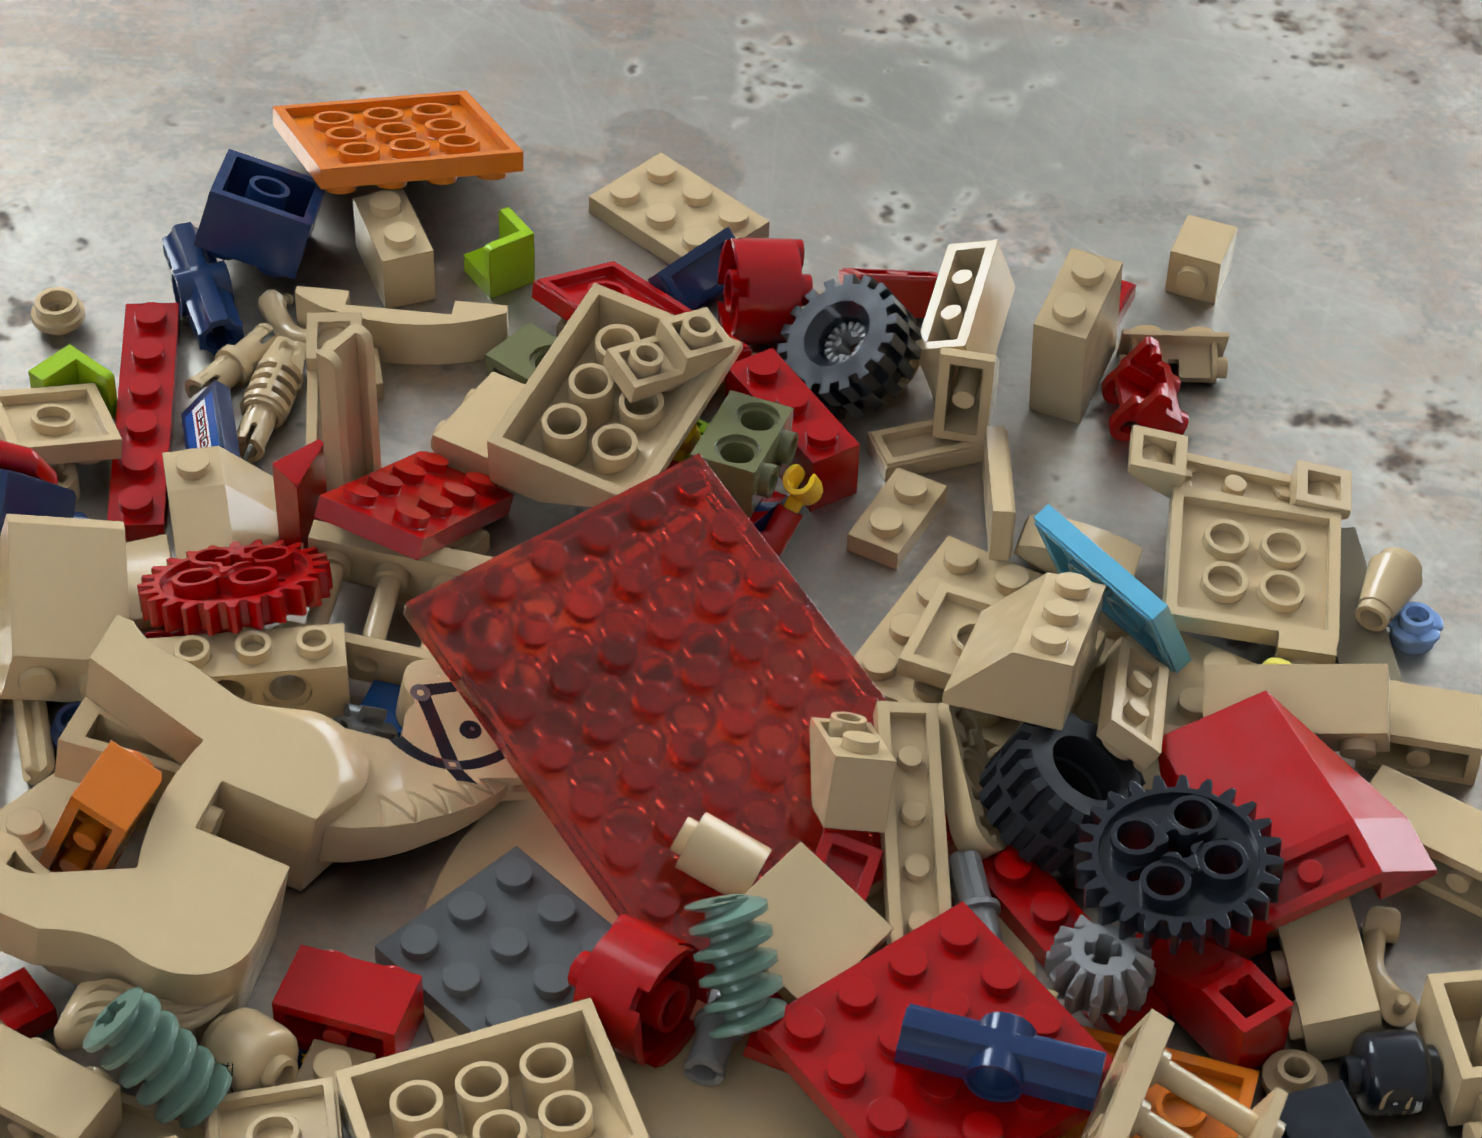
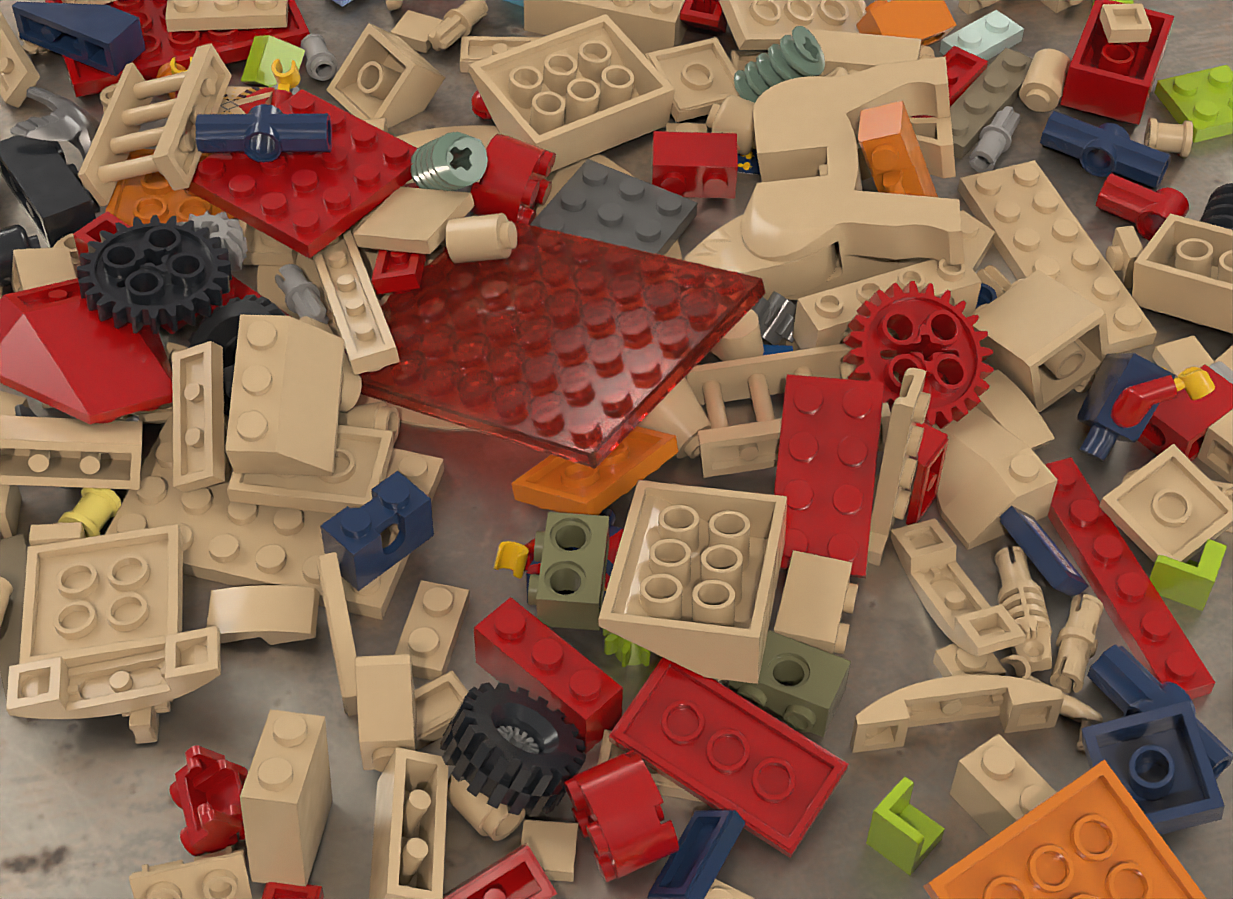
camera: 165 degrees right, 5 degrees up
tan slope [603,307,735,403] -> none
tan slope [809,712,897,833] -> none
medium azure tile [1033,504,1192,673] -> none
none -> dark blue brick [320,471,434,591]

